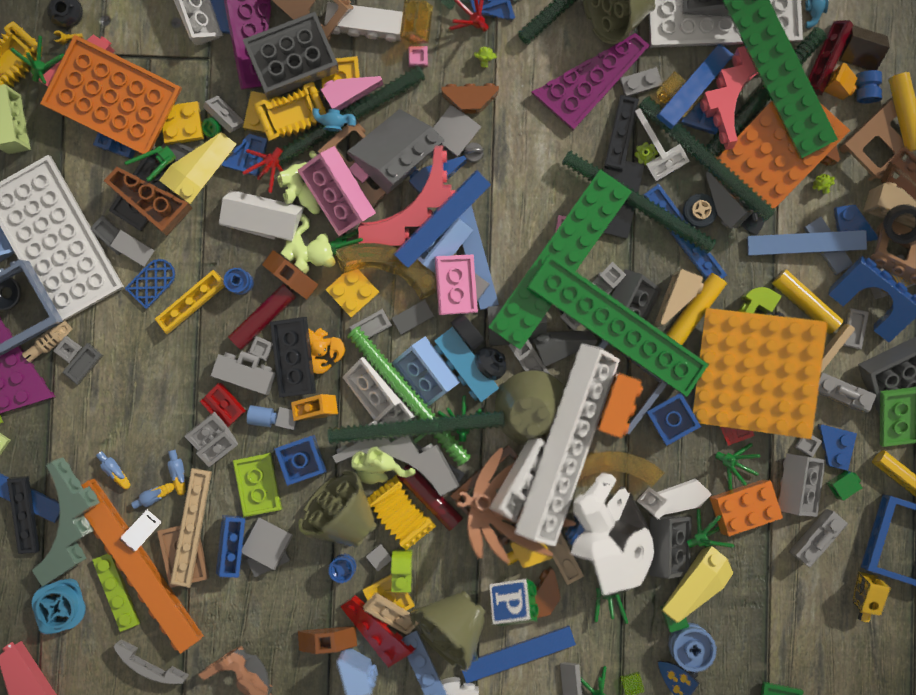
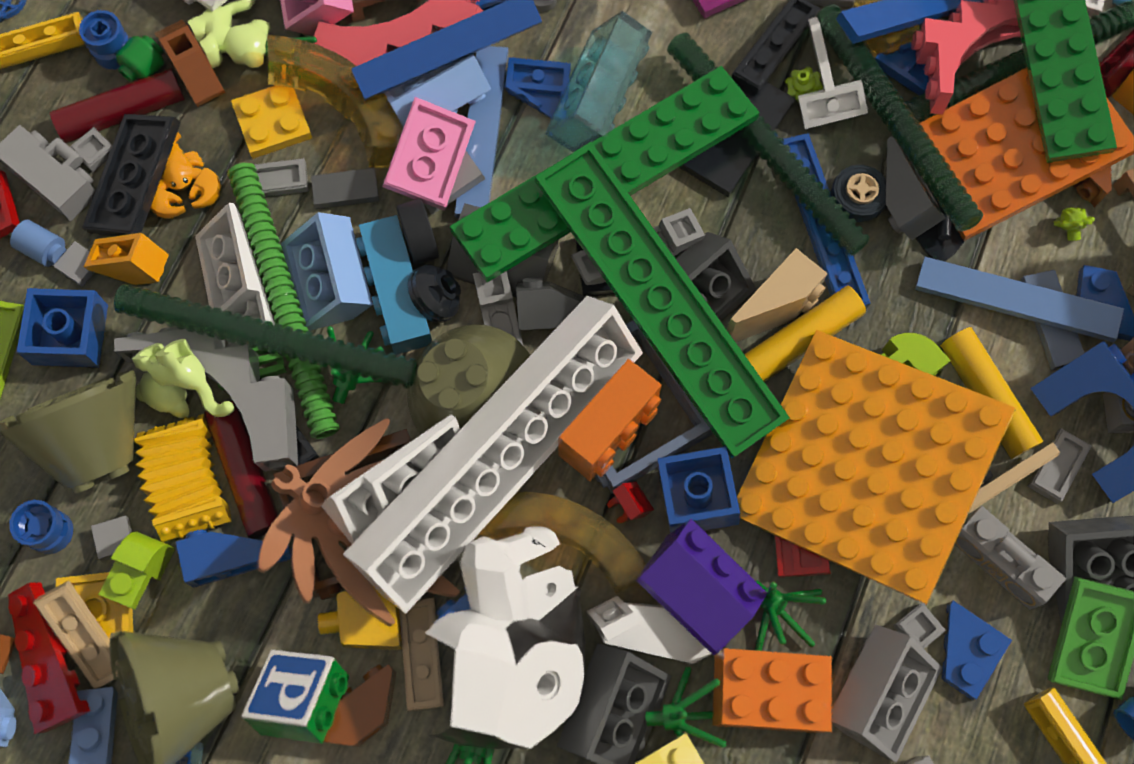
camera: 20 degrees right, 15 degrees down
green brick [826,470,862,501] -> none
none -> green head [116,35,164,82]
none -> blue slope [176,530,292,588]
none -> blue wing [505,57,571,125]
none -> clear light blue brick [545,11,652,152]
none -> red tile [607,481,654,523]
none -> dark purple slope [636,519,767,656]

